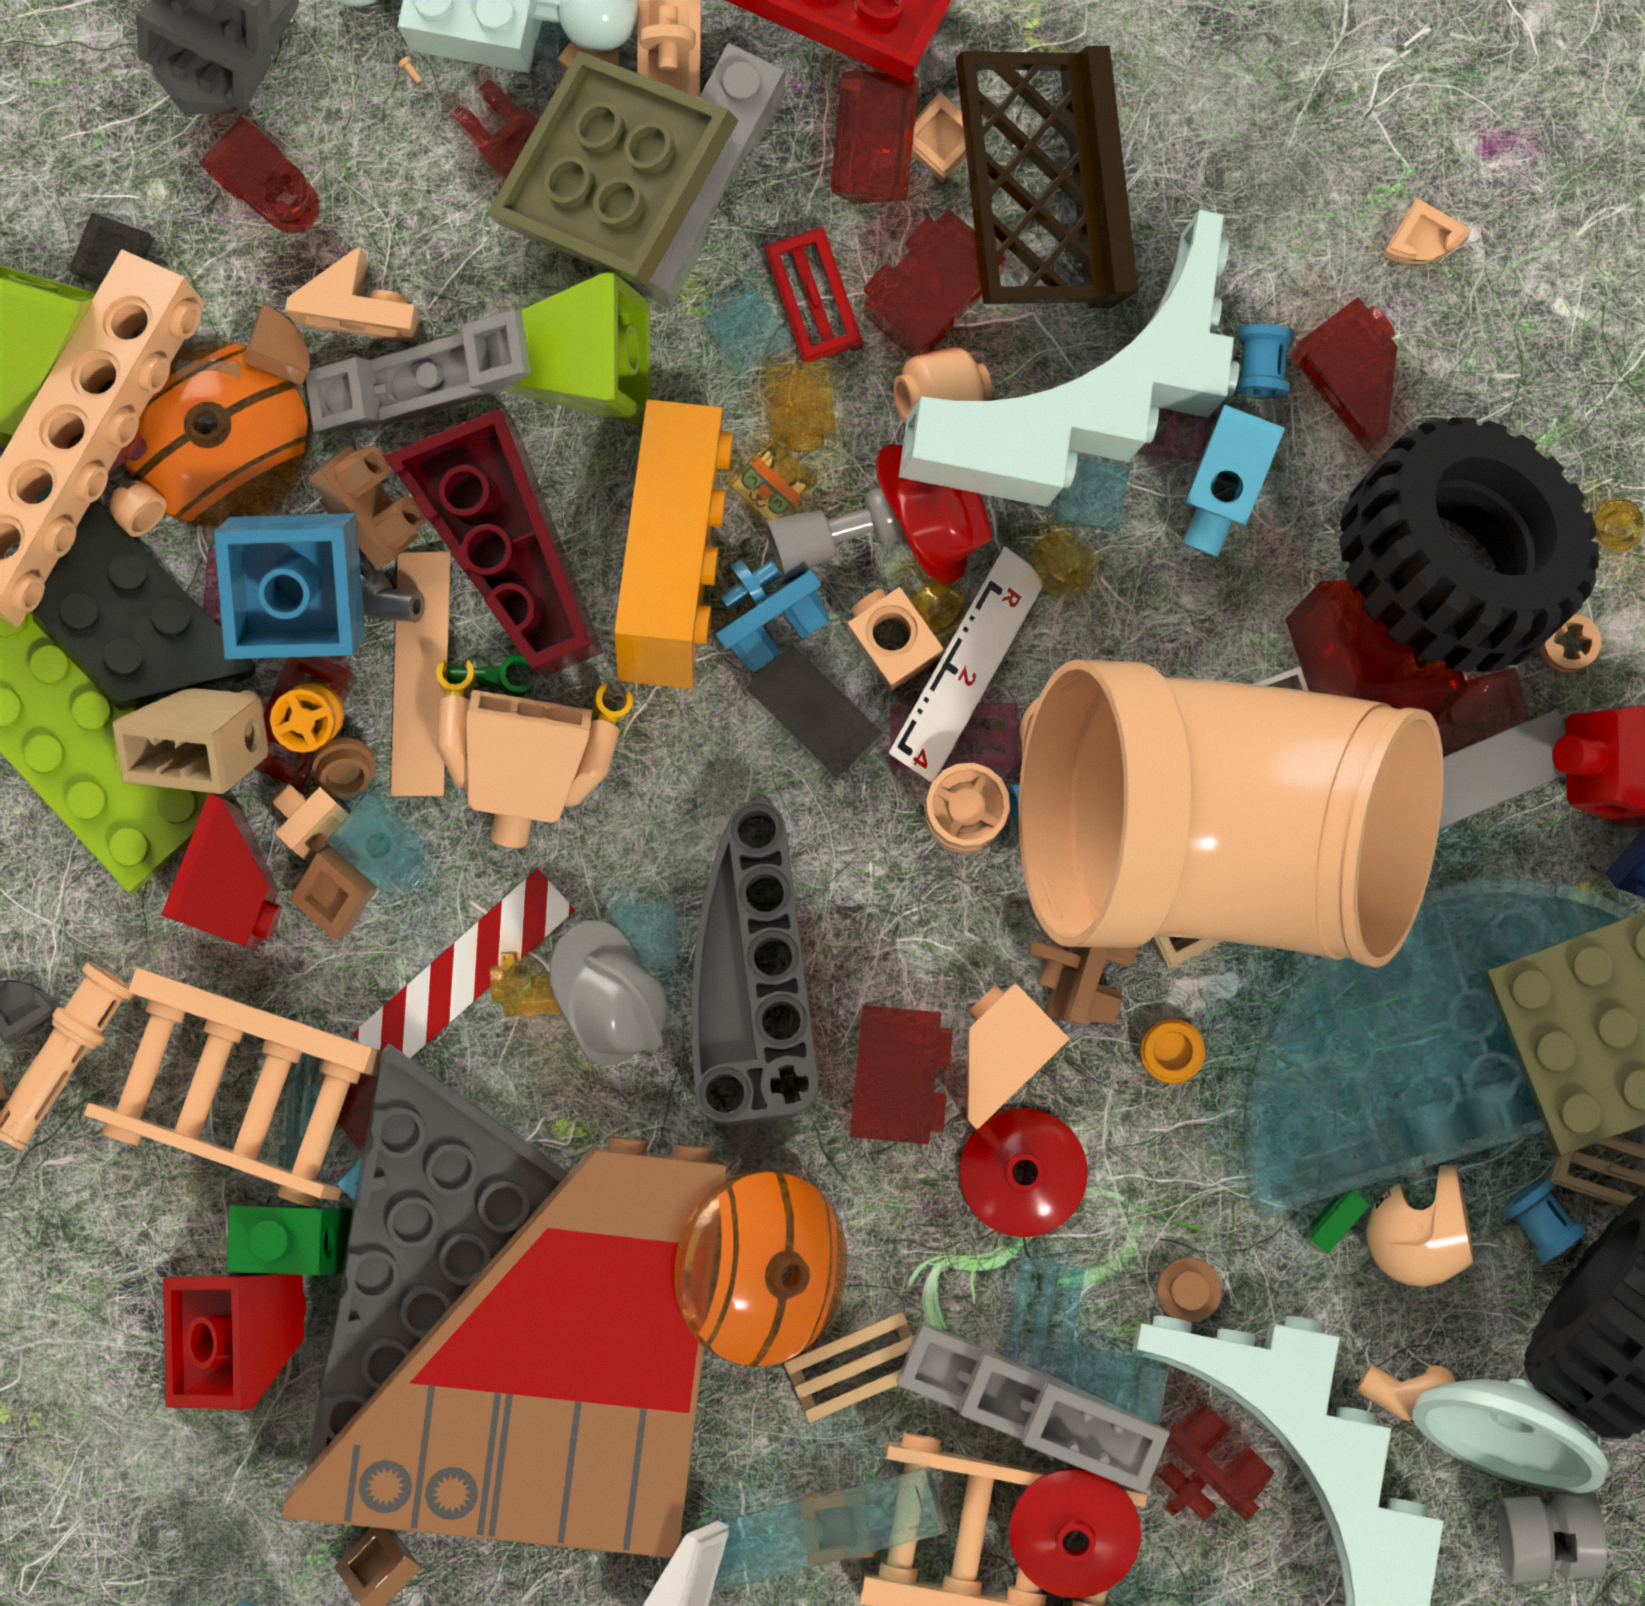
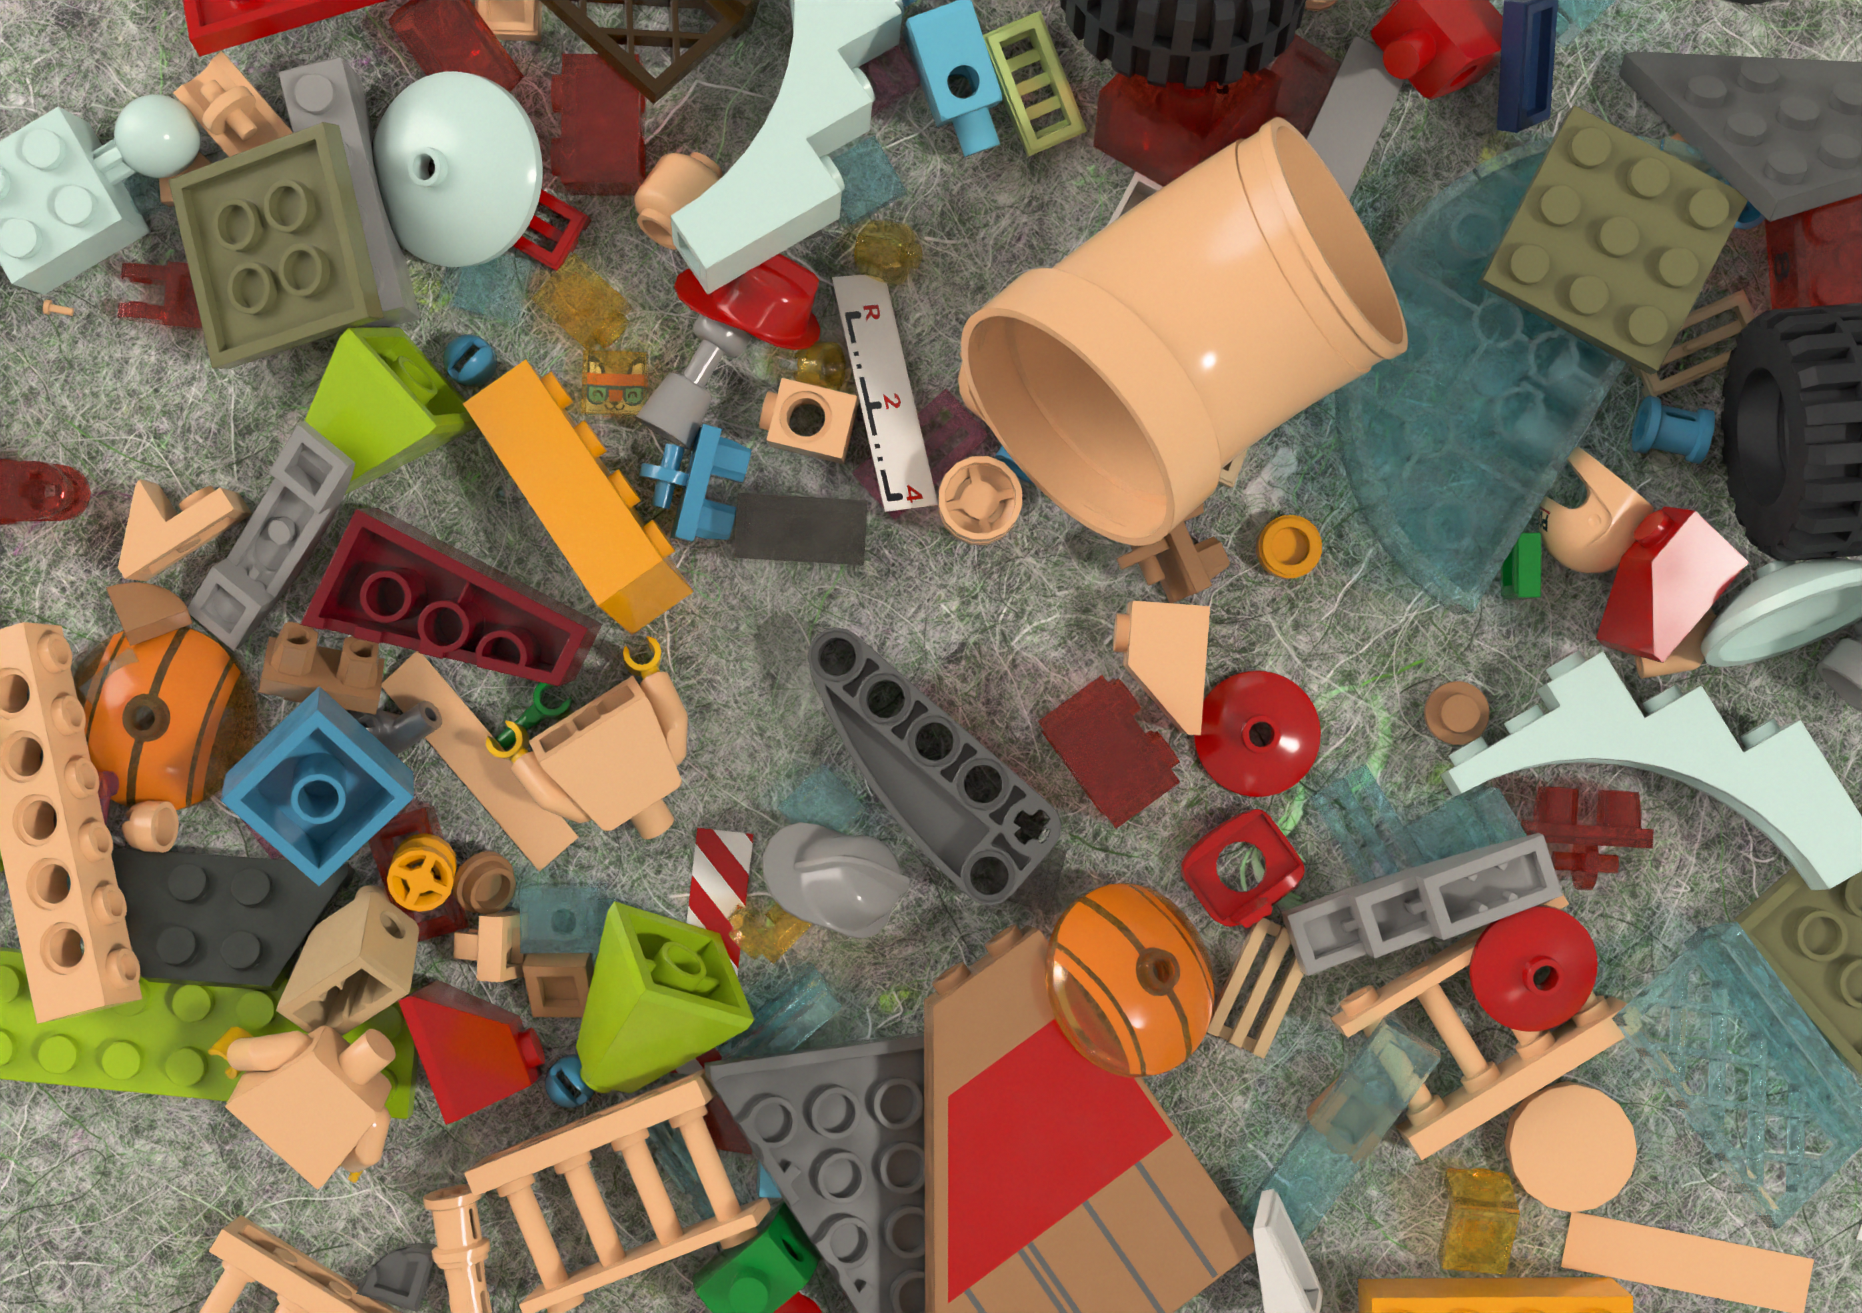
camera: 40 degrees left, 5 degrees up
none -> light nougat torso [208,1026,396,1190]
none -> light aqua dish [372,71,543,267]
none -> dark azure hinge [443,334,497,387]
none -> dark azure hinge [545,1054,595,1108]
none -> lime slope [576,901,754,1094]
none -> clear light blue tile [716,964,842,1060]
none -> yellowish green slope [983,10,1087,156]
none -> red piece [1181,809,1305,928]
none -> slope [1596,506,1749,663]

